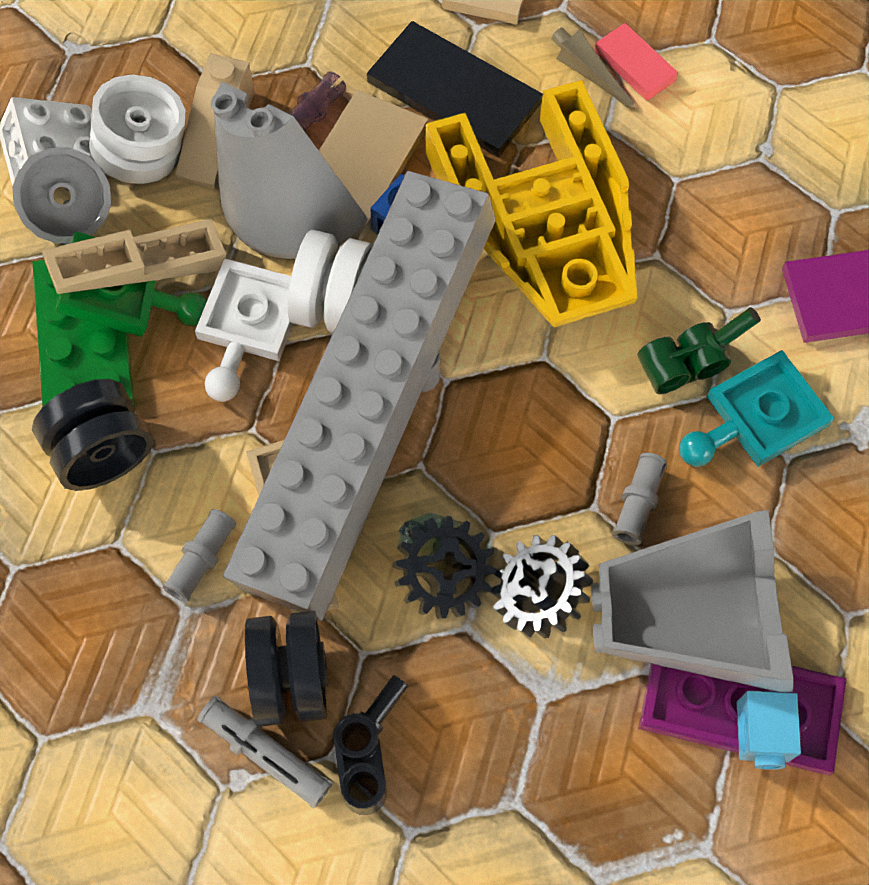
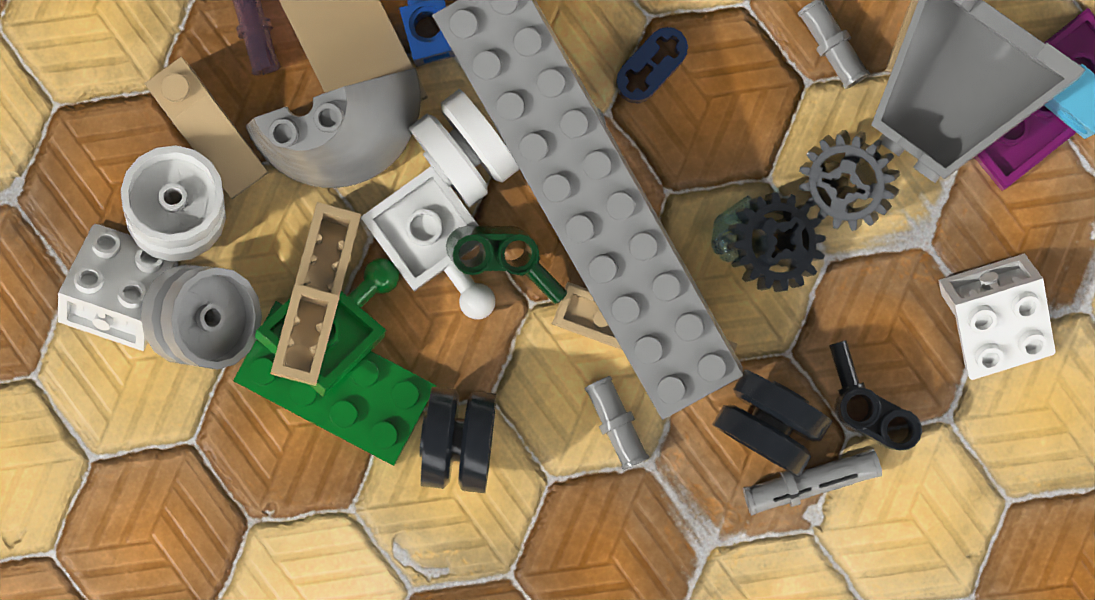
camera: 55 degrees left, 20 degrees up
none -> dark green beam [446,226,567,304]
none -> dark blue beam [616,27,688,103]
none -> white bracket [938,253,1055,380]

